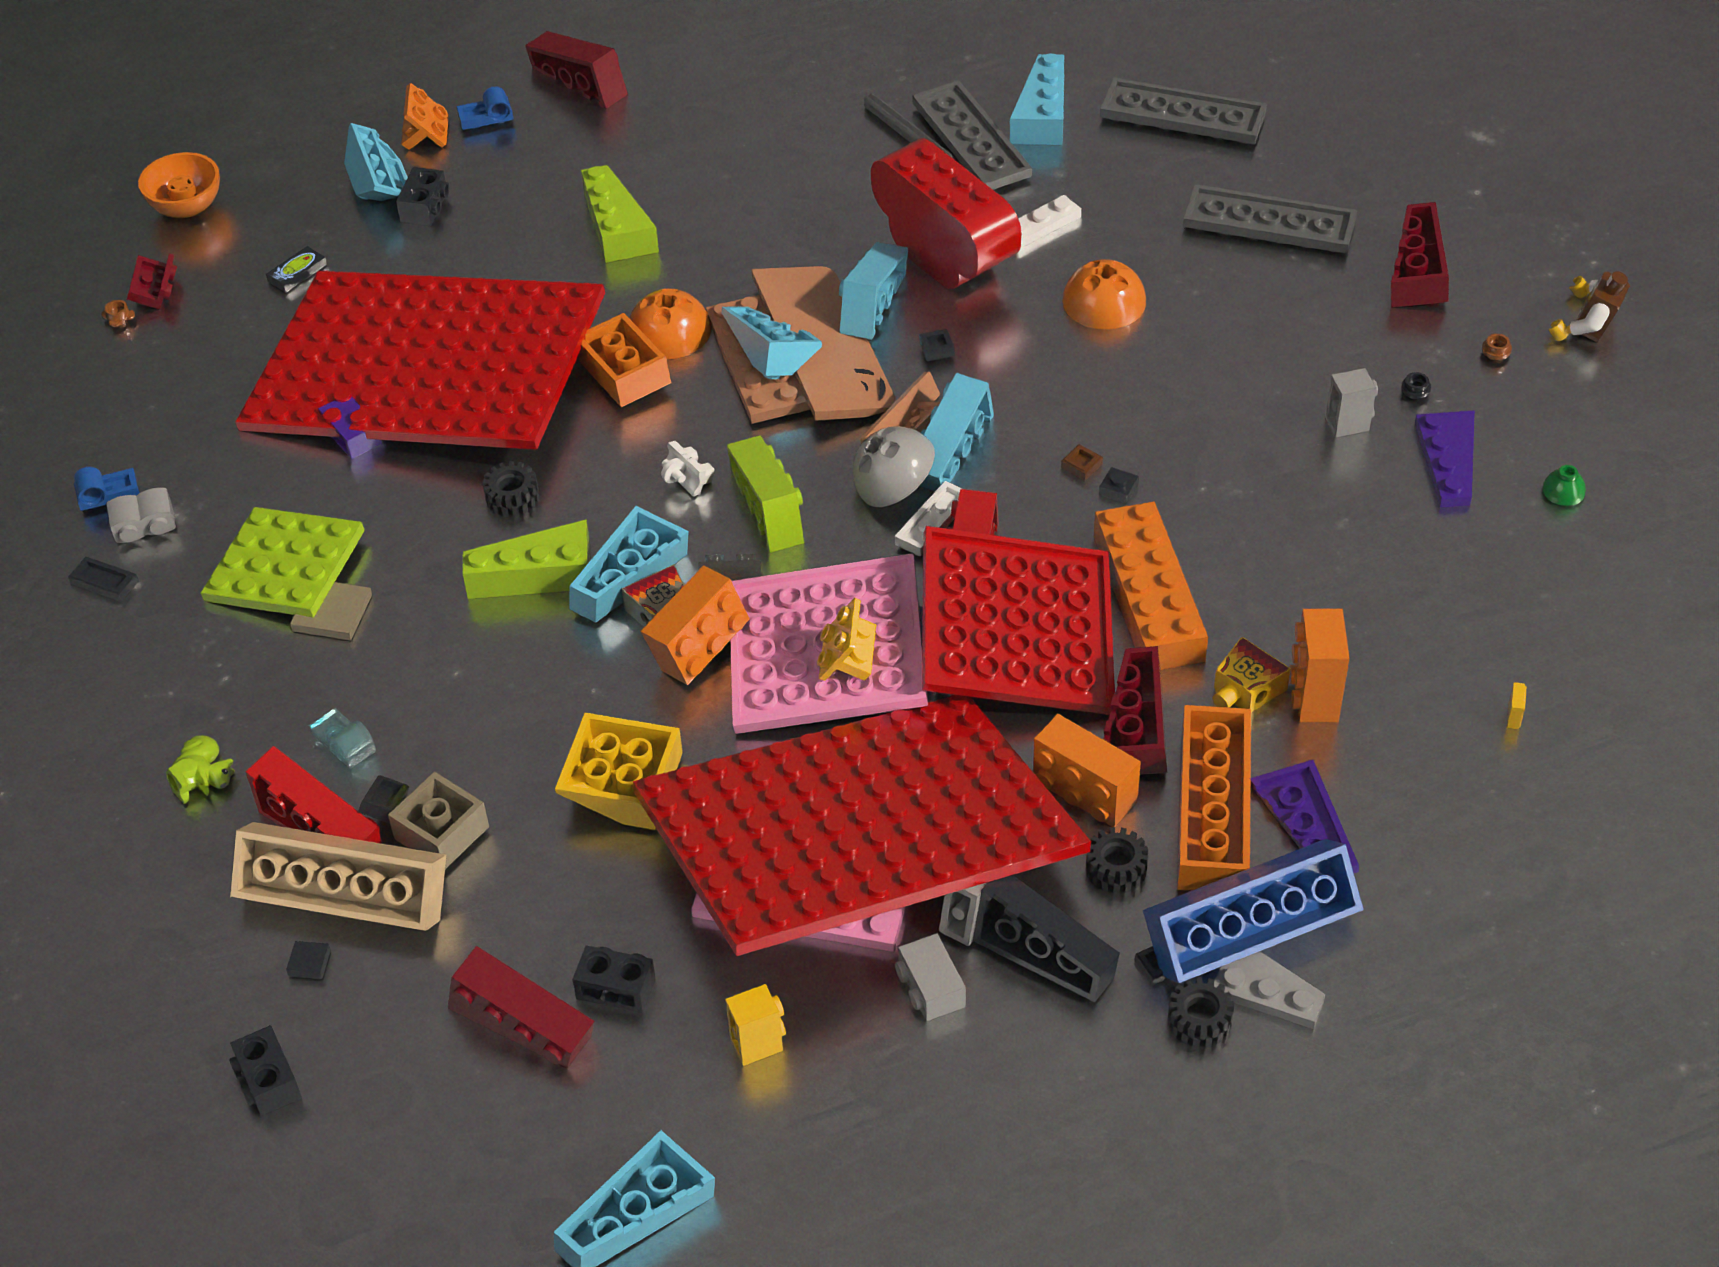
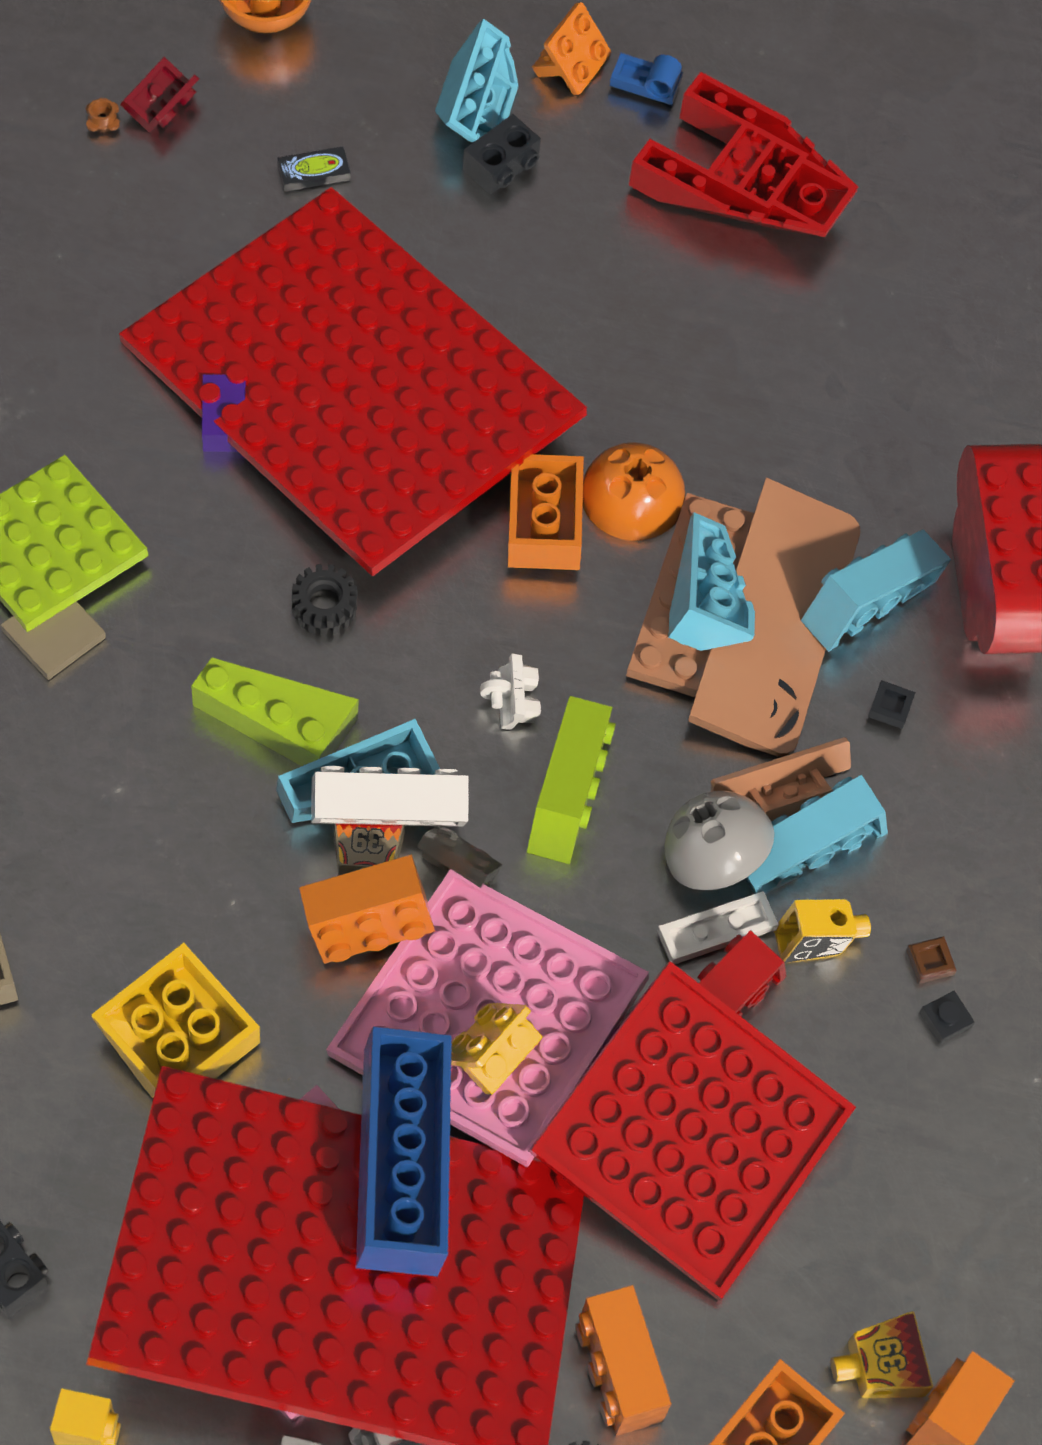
camera: 25 degrees right, 15 degrees up
dark red wedge [525,31,628,109] -> none
lime wedge [581,165,659,263] -> none
orange brick [1094,501,1208,670] -> none
dark red wedge [1103,646,1168,775] -> none
none -> white brick [311,766,468,827]
none -> blue brick [356,1026,452,1277]
none -> red wedge [629,72,858,237]
none -> yellow torso [774,899,871,963]

